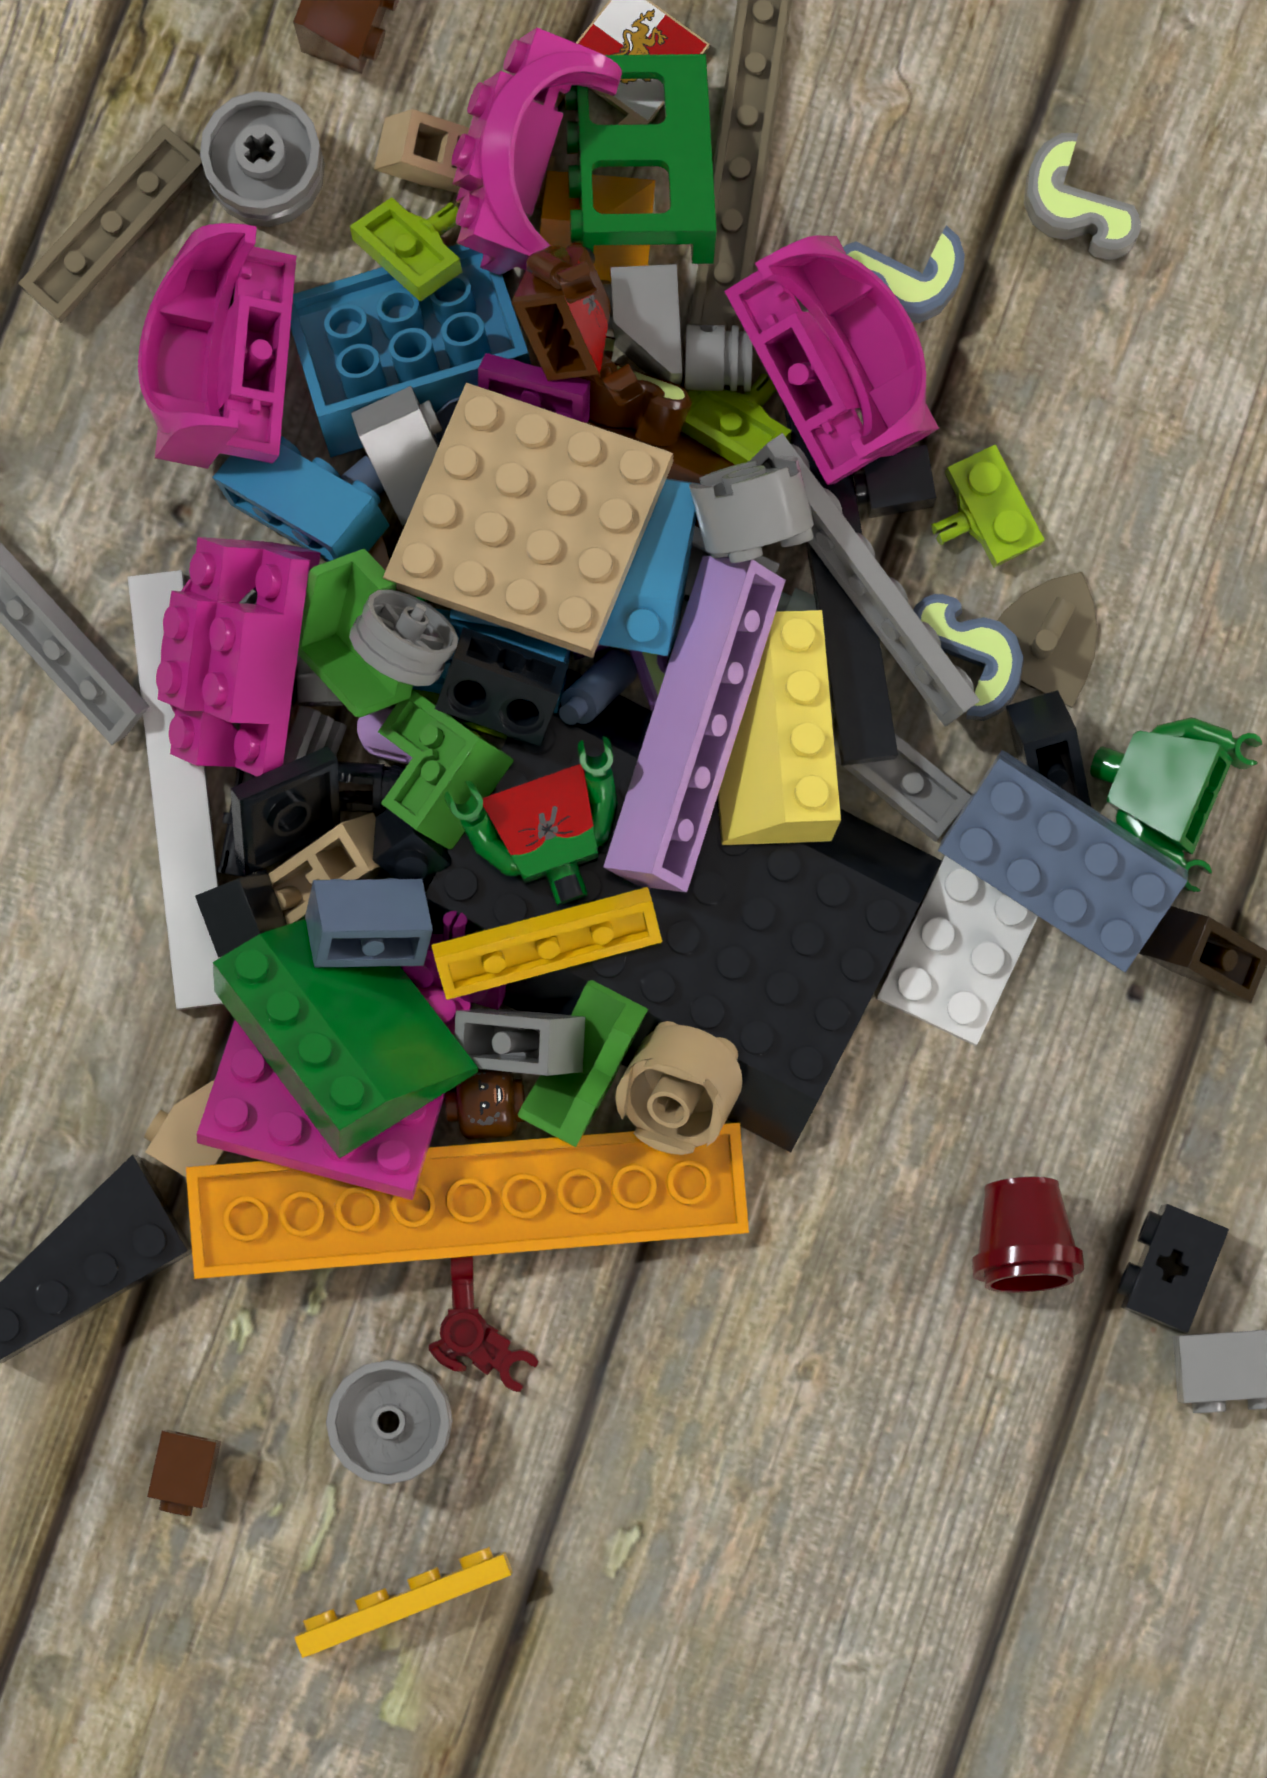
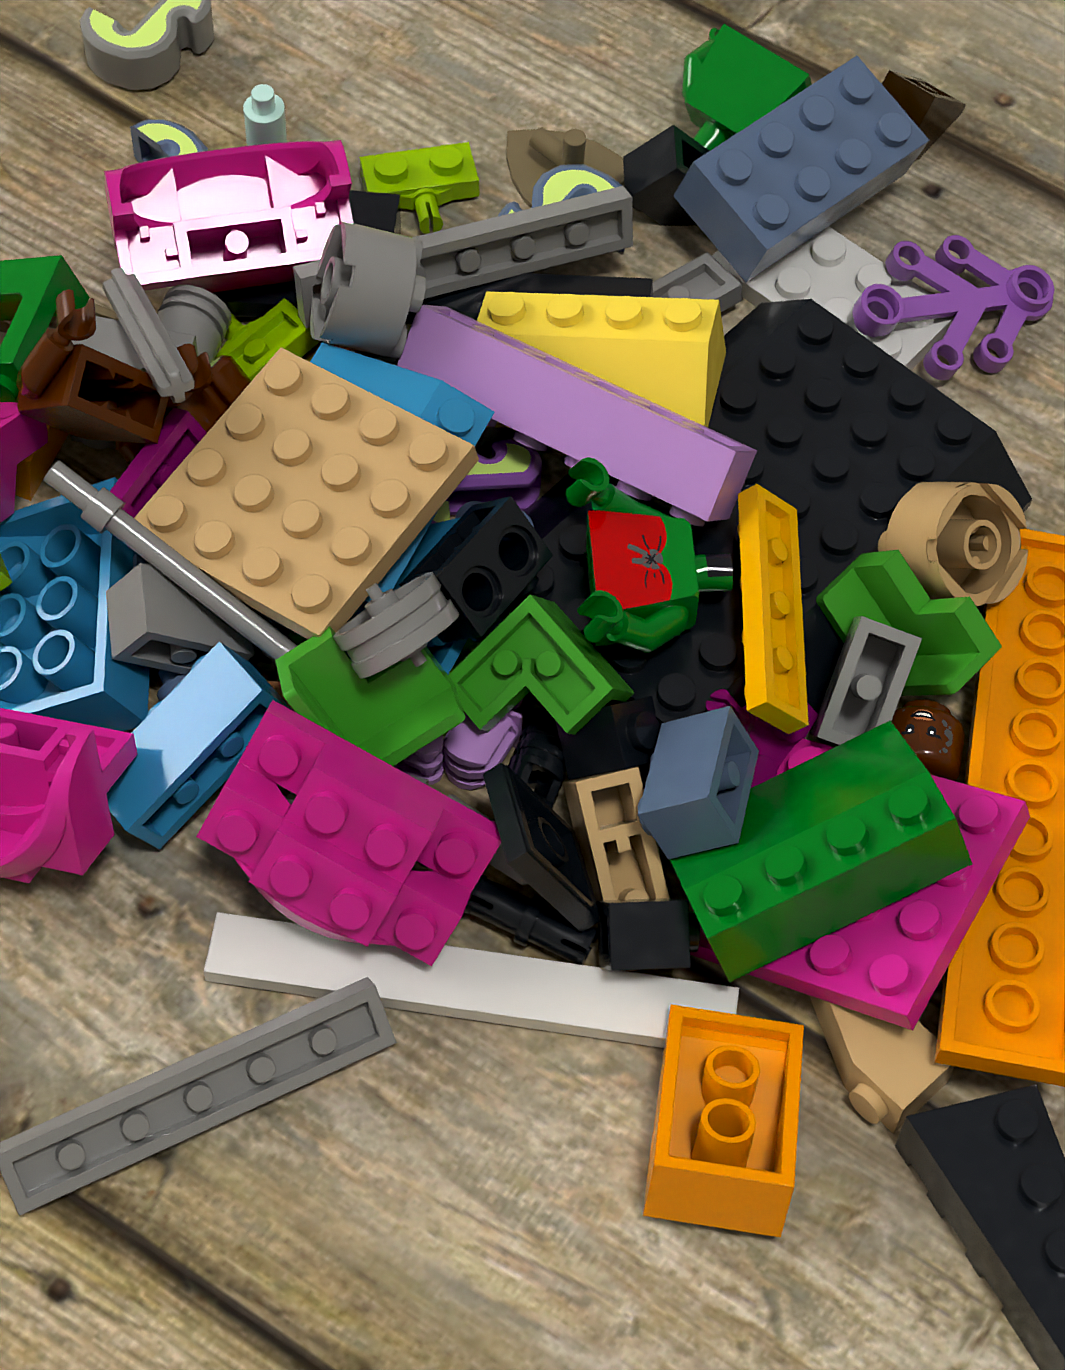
camera: 80 degrees left, 25 degrees down
none -> light grey bar [43,460,298,660]
none -> light grey axle [103,268,195,403]
none -> light aqua cylinder [243,84,287,146]
none -> light orange slope [643,1004,804,1238]
none -> medium lavender plant [853,235,1054,380]

